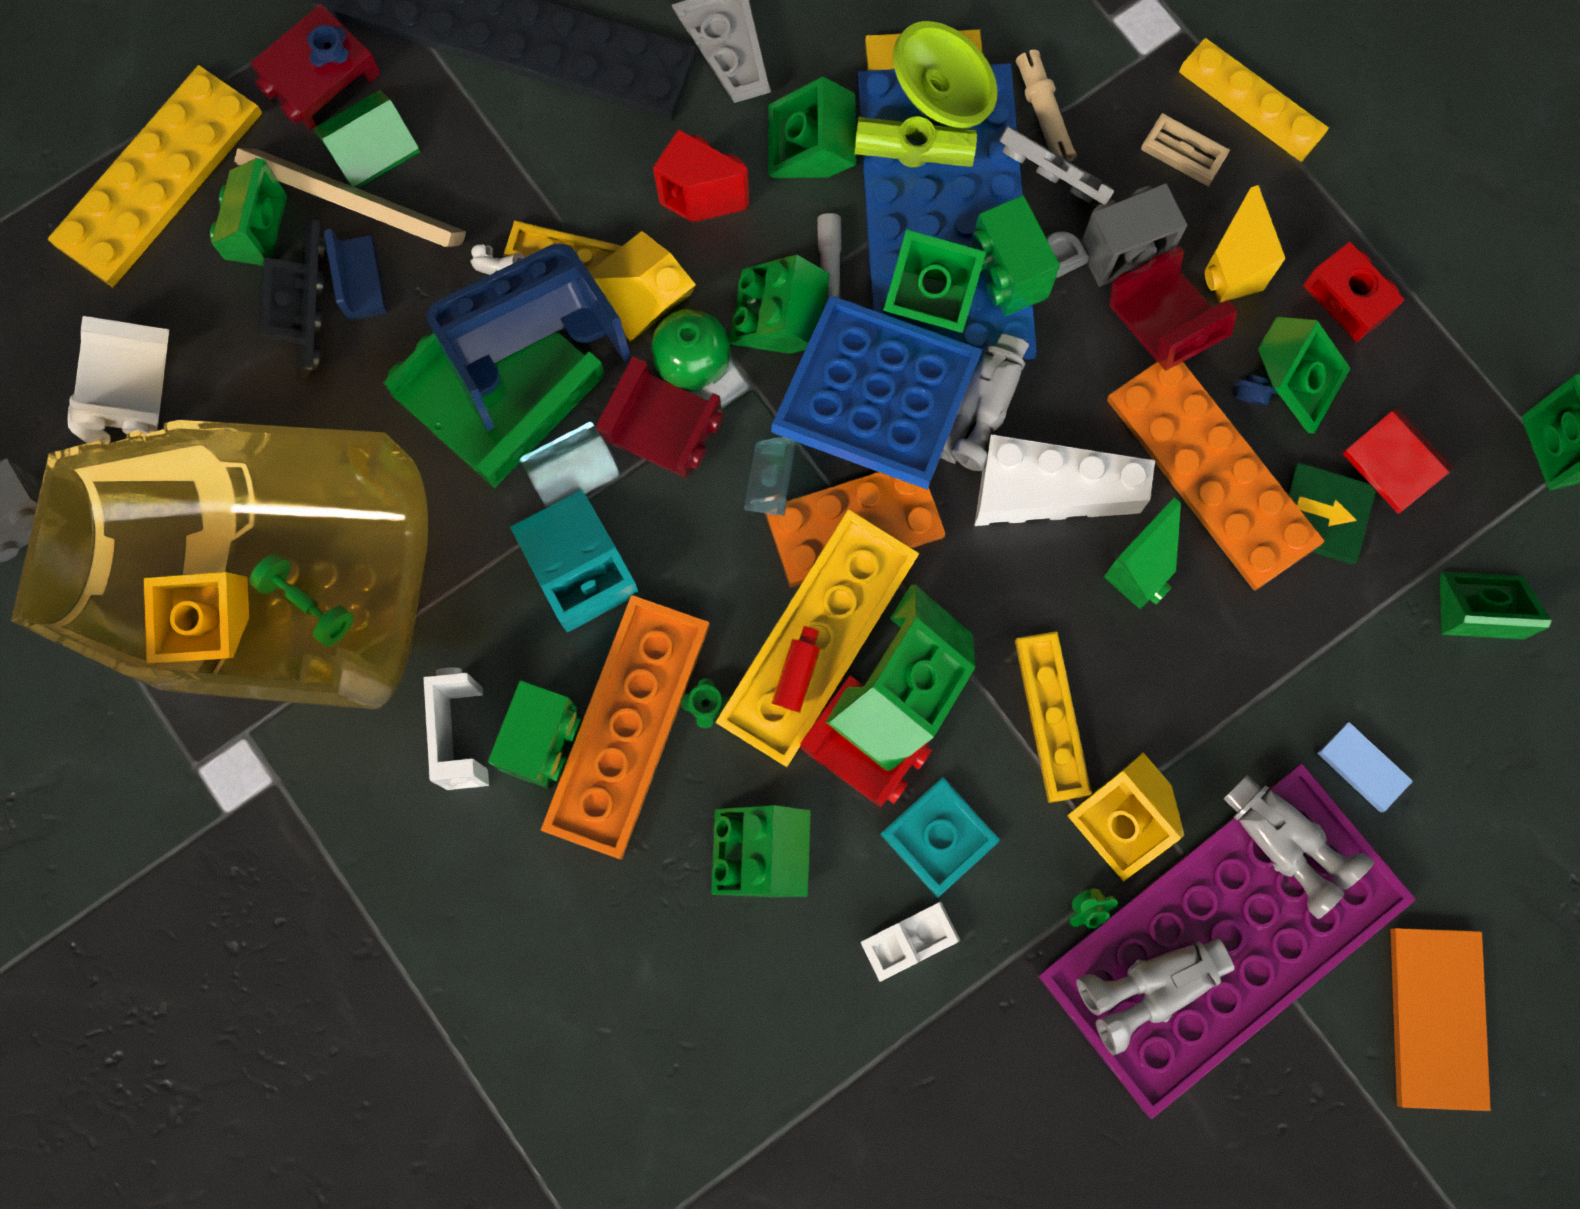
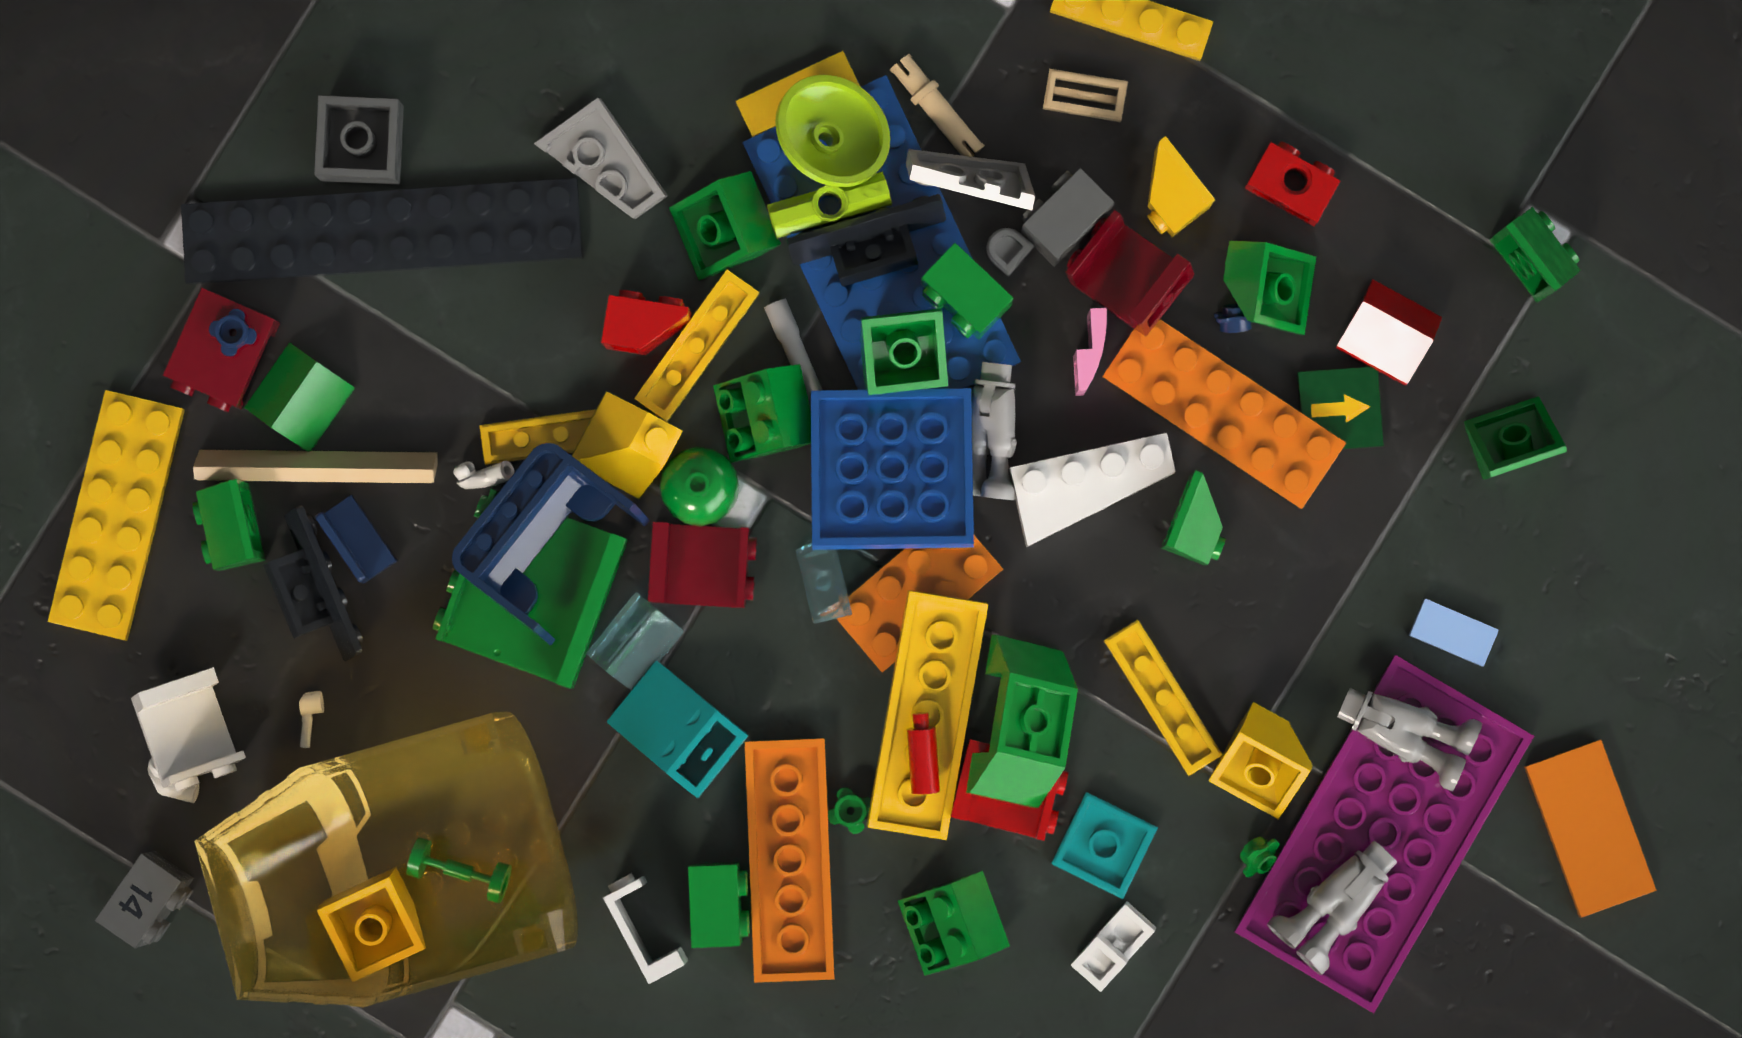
camera: 15 degrees left, 10 degrees up
none -> white hand [299,691,324,748]
none -> yellow plate [634,269,760,422]
none -> black bracket [786,194,946,287]
none -> bright pink slope [1073,308,1107,396]

